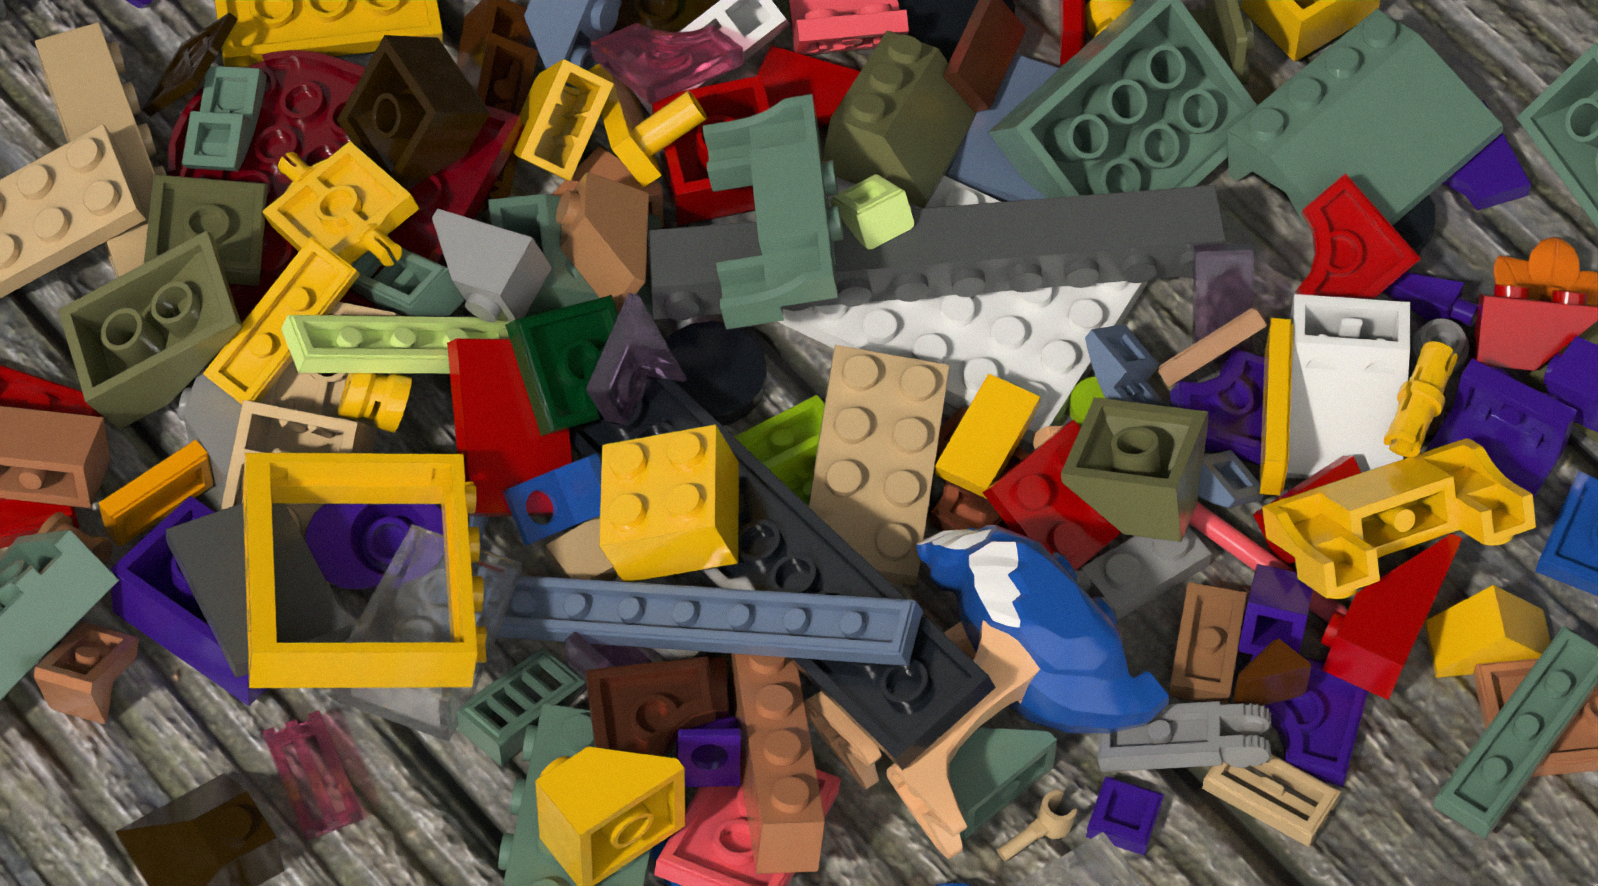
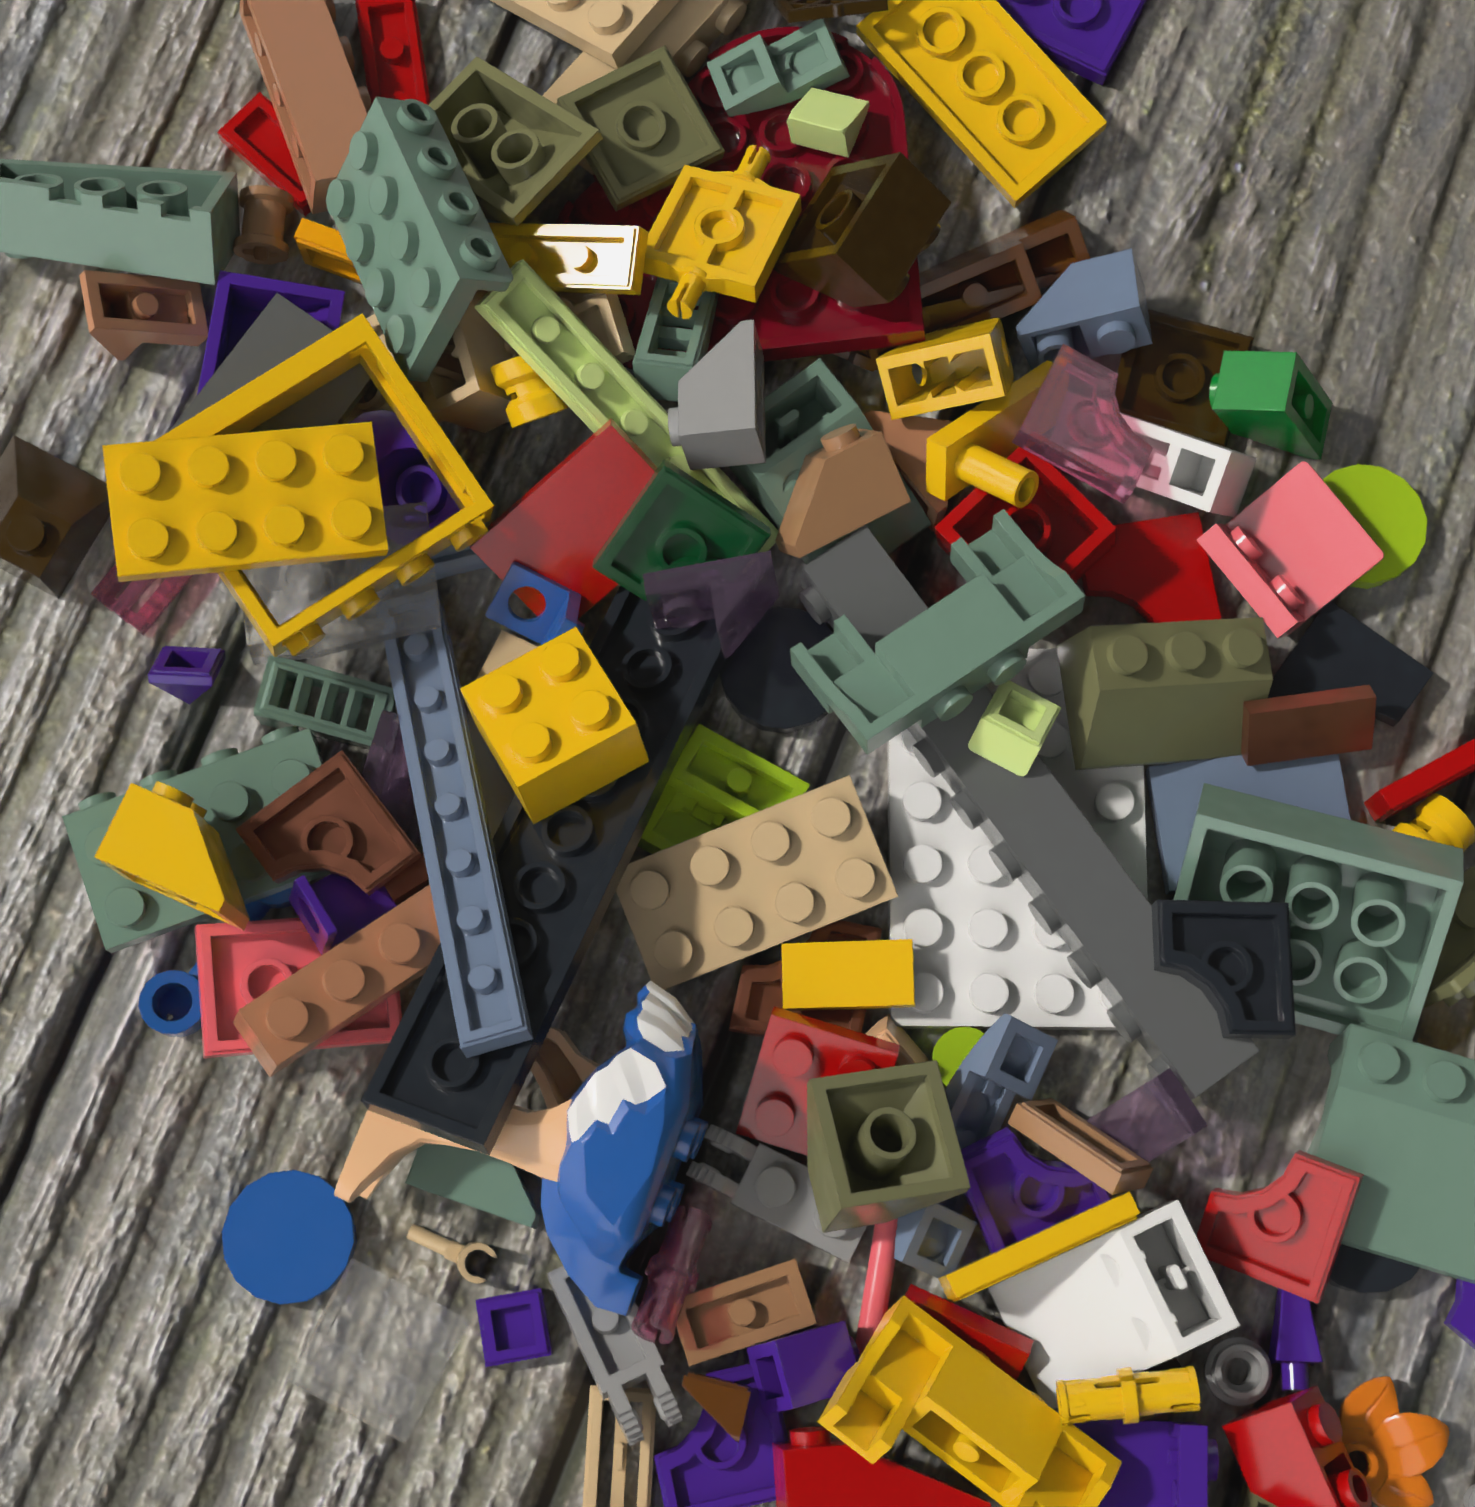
camera: 60 degrees right, 20 degrees up
none -> yellow plate [102,422,388,582]
none -> dark purple slope [148,646,226,705]
none -> sand green bracket [325,96,513,382]
none -> clear pink pin [631,1206,713,1344]
none -> yellowish green slope [787,87,870,158]
none -> black tile [1152,900,1296,1039]

